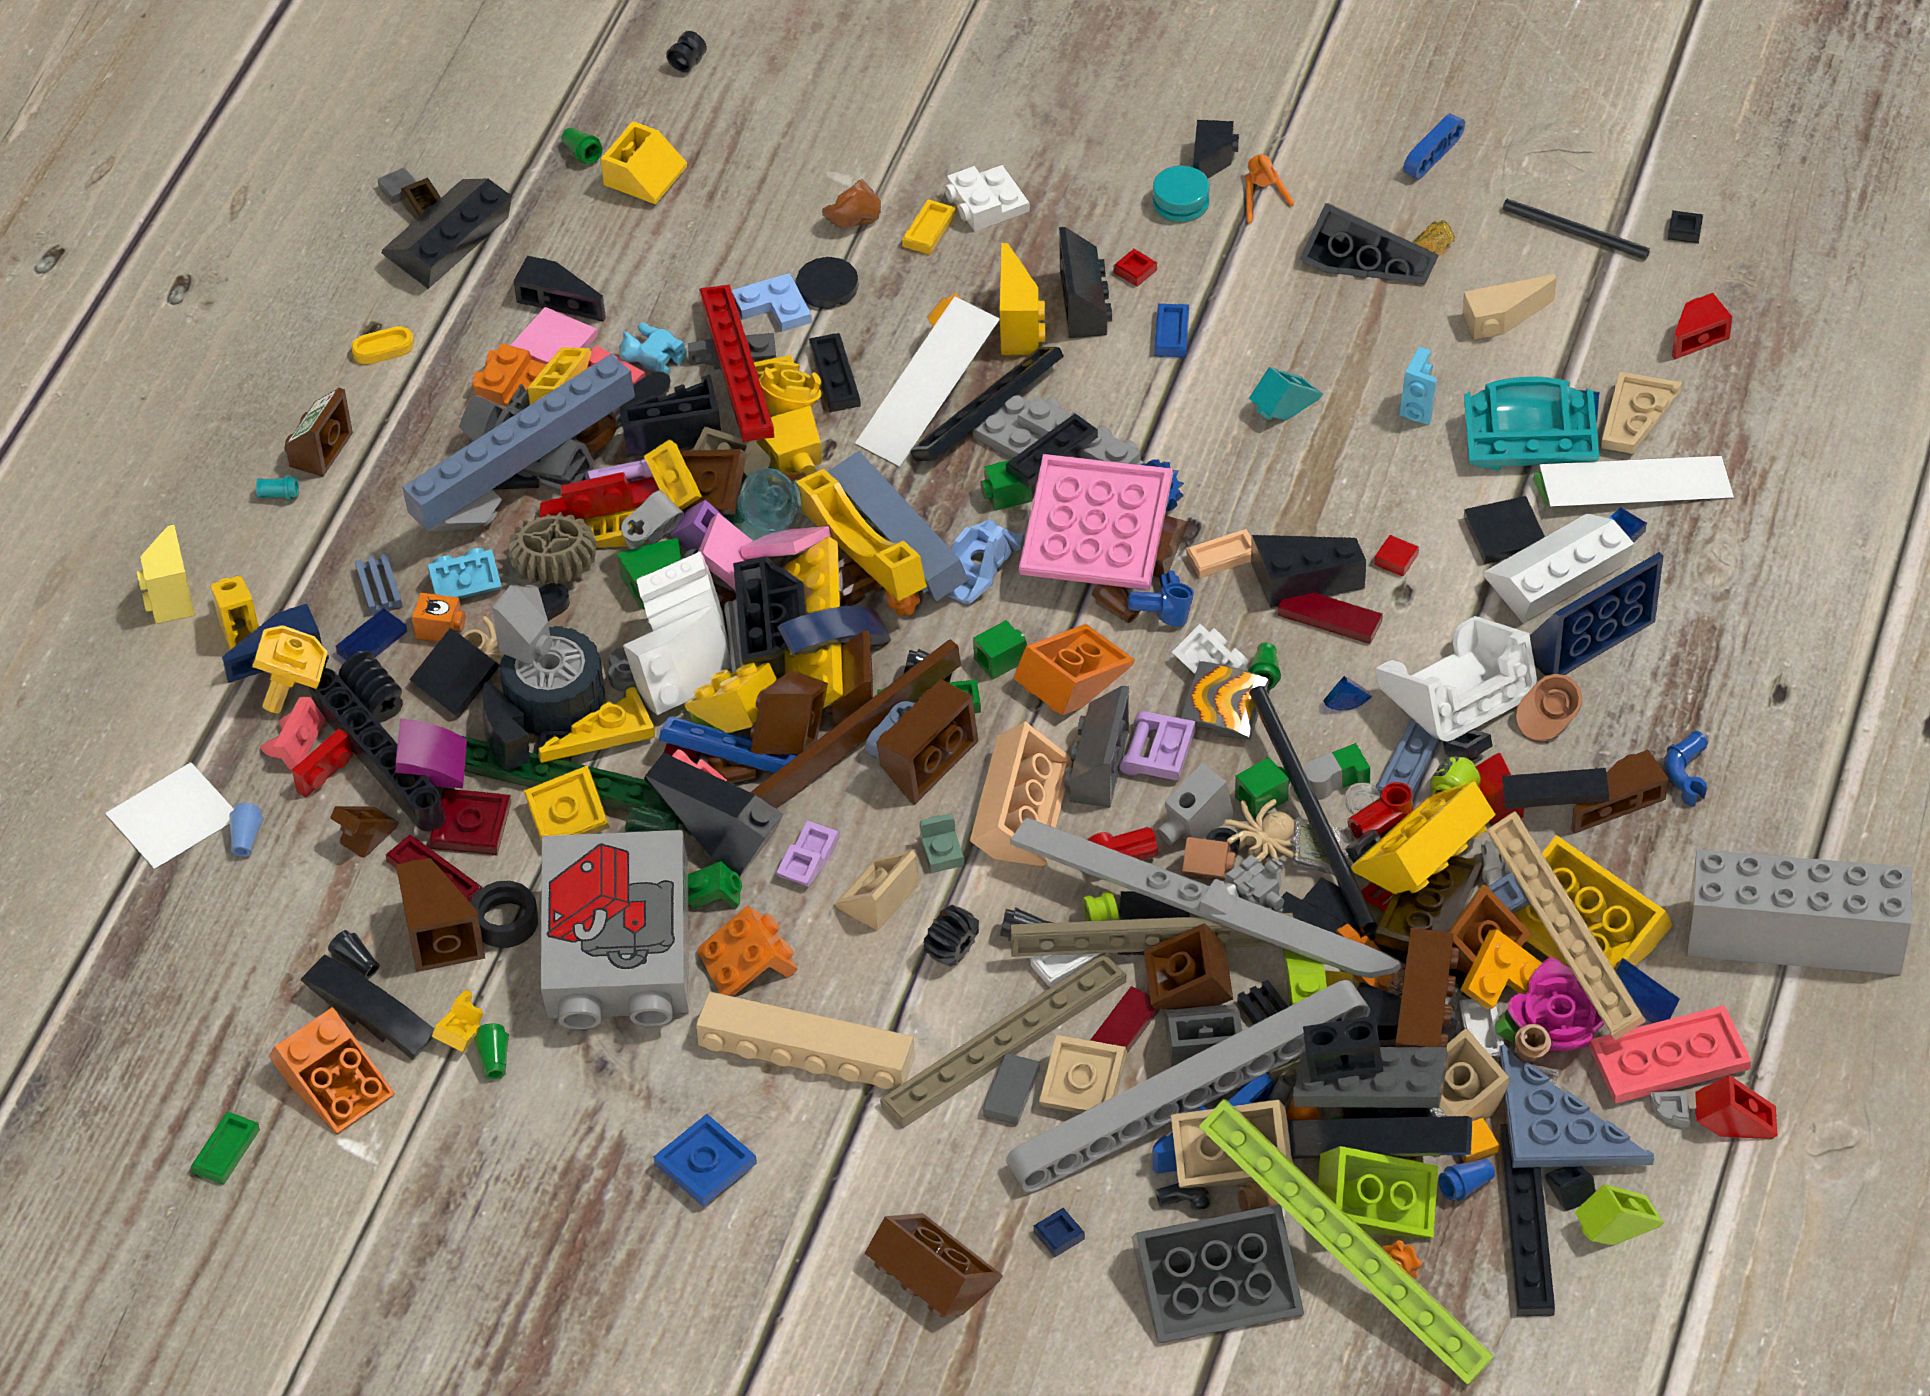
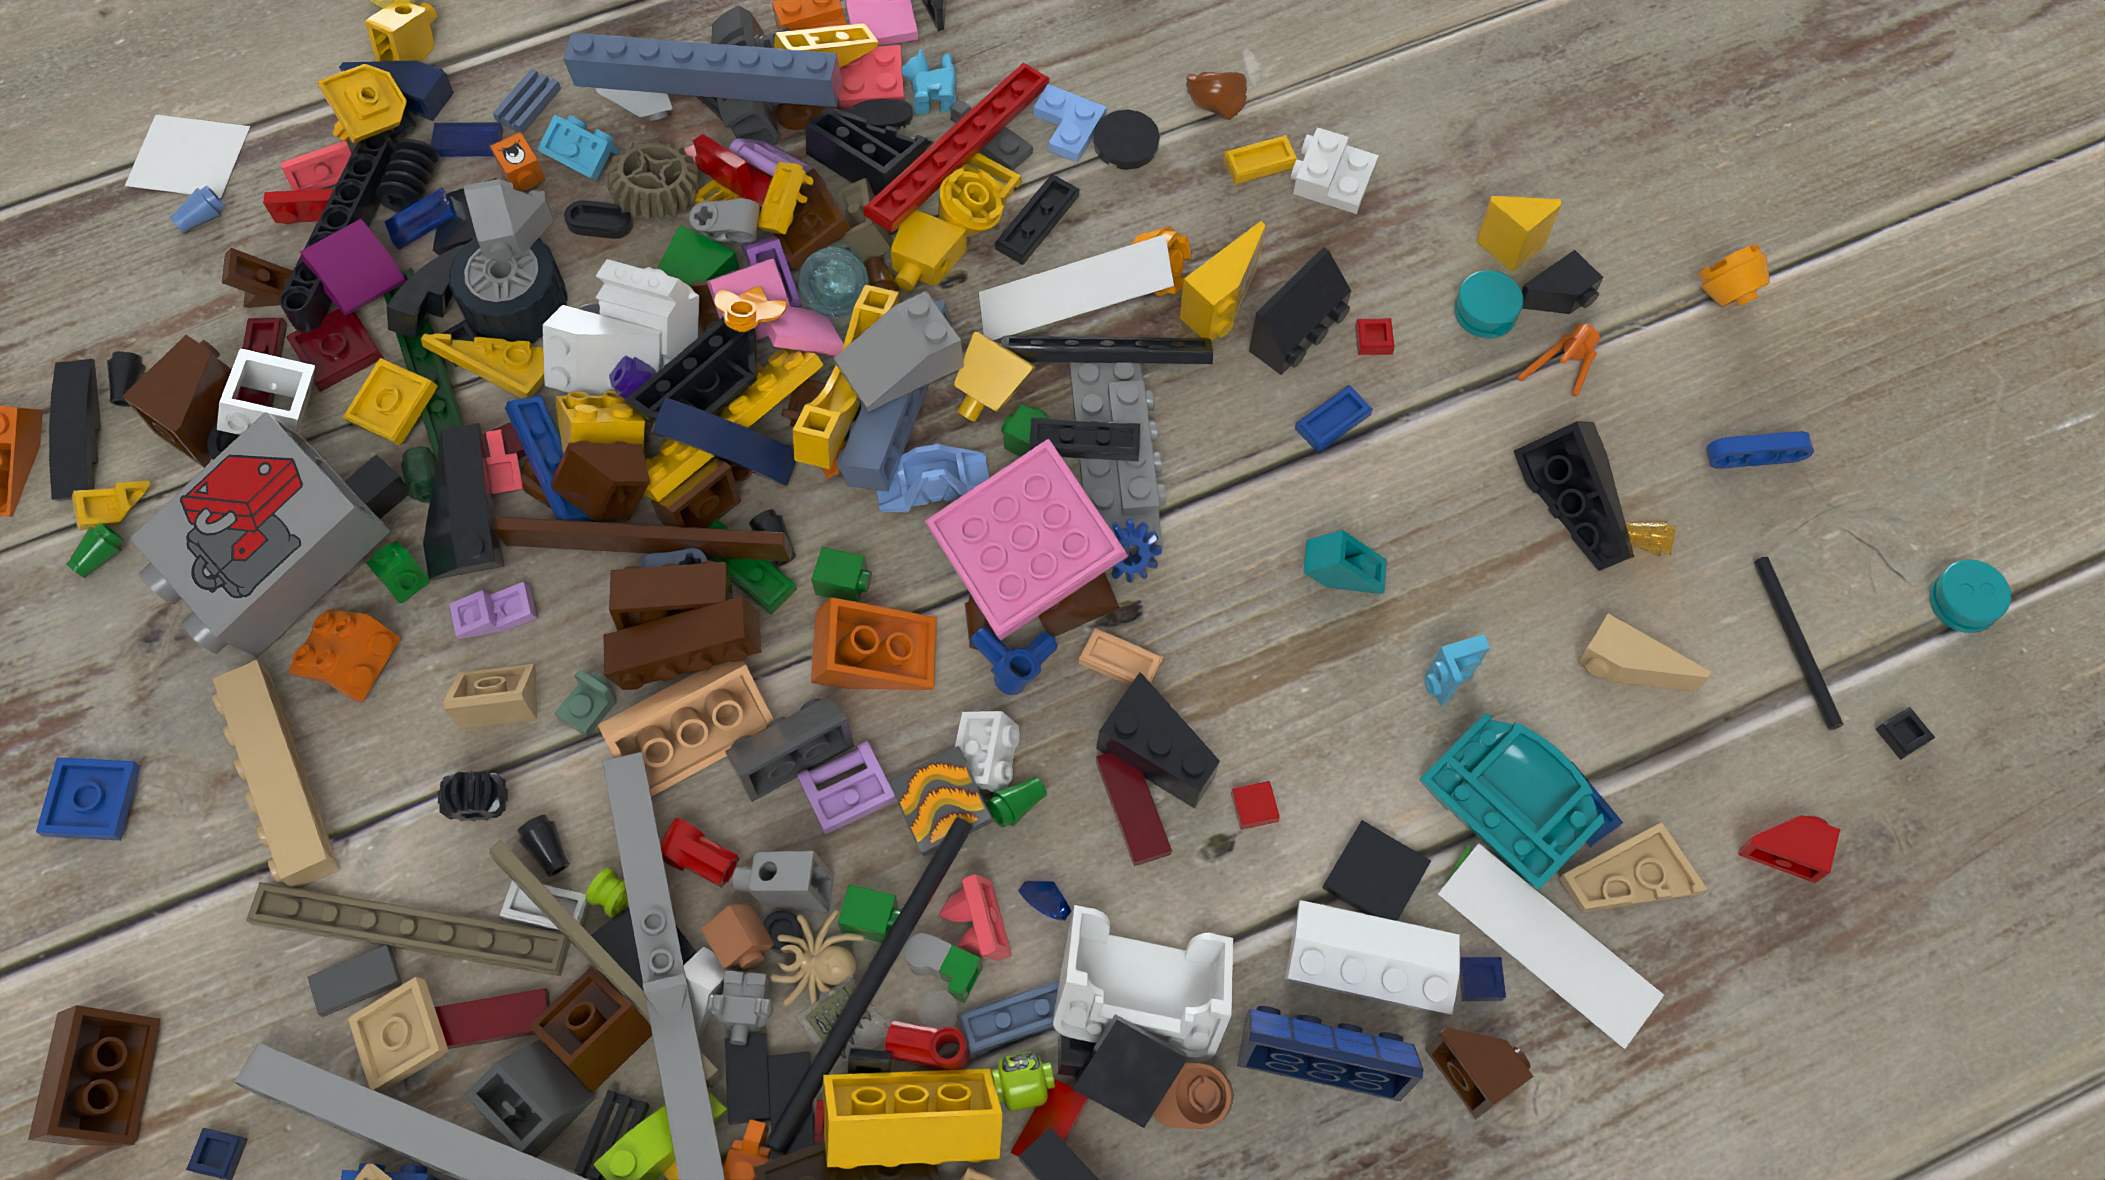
camera: 45 degrees right, 15 degrees up
none -> white window [217,348,315,435]
none -> clear blue tile [385,187,457,250]
none -> reddish brown brick [604,596,761,690]
none -> dark purple piece [609,355,656,399]
none -> light orange plate [714,286,787,332]
none -> light grey slope [834,292,964,412]
none -> coral tile [939,874,1012,961]
none -> yellow torso [954,331,1036,422]
none -> black tile [1071,1014,1188,1128]
none -> reddish brown slope [1425,1028,1534,1120]
none -> yellow slope [1477,196,1561,272]
none -> light orange cone [1697,243,1770,307]
none -> teal head [1929,559,2011,633]

